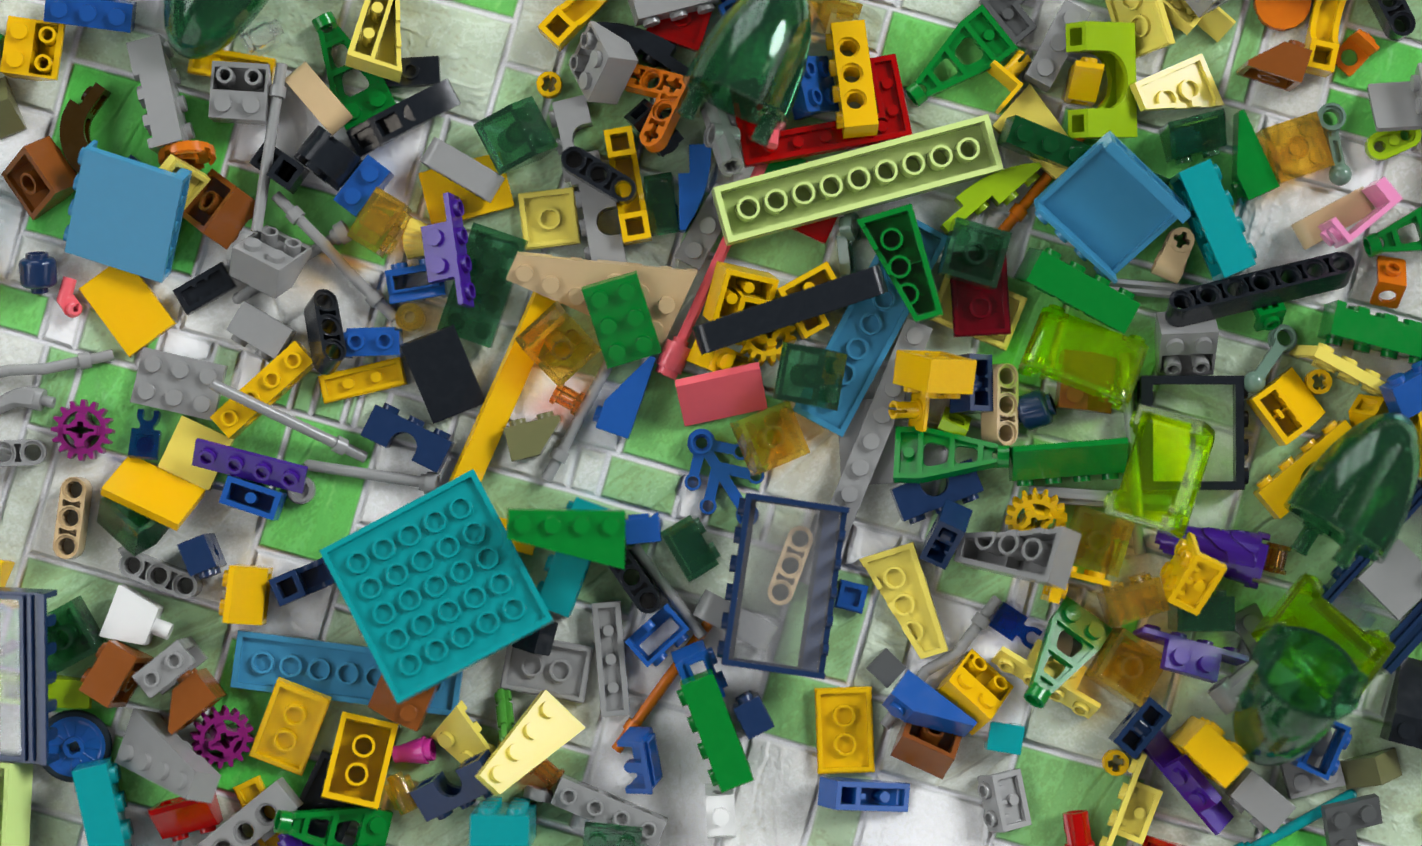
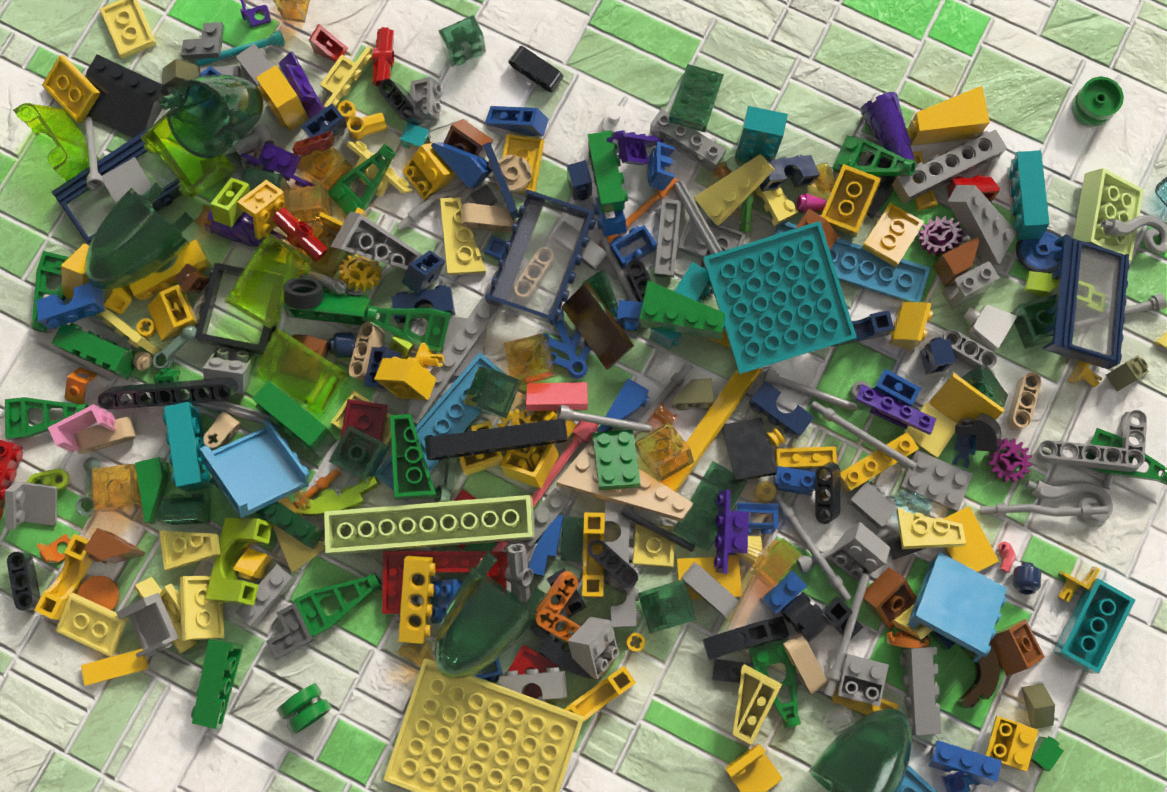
camera: 170 degrees left, 10 degrees down
dark orange slope [79,640,154,708] -> none
light grey tile [523,785,553,803] -> none
yellow bracket [987,50,1031,115] -> none
clear blue plate [988,602,1043,649] -> none
none -> tan plate [133,351,152,371]
none -> reddish brown slope [176,263,210,294]
none -> lime brick [210,177,250,227]
none -> red piece [272,207,328,262]
none -> black tyre [283,277,323,309]
none -> clear red plate [292,131,335,156]
none -> clear yellow tile [294,489,311,511]
none -> light grey arm [320,275,347,295]
none -> yellow piece [347,112,387,140]
none -> black beam [379,79,425,126]
none -> tan beam [461,203,517,232]
none -> dark blue tile [483,142,519,220]
none -> tan tile [493,155,532,194]
none -> light grey piece [557,405,653,433]
none -> dark brown tile [561,282,634,370]
none -> dark purple bracket [606,130,664,166]
none -> black bar [620,508,695,552]
none -> light grey axle [674,181,722,254]
none -> yellow bush [766,428,785,448]
none -> clear light blue plate [894,490,932,517]
none -> light yellow wing [896,508,966,549]
none -> black brick [955,413,1002,452]

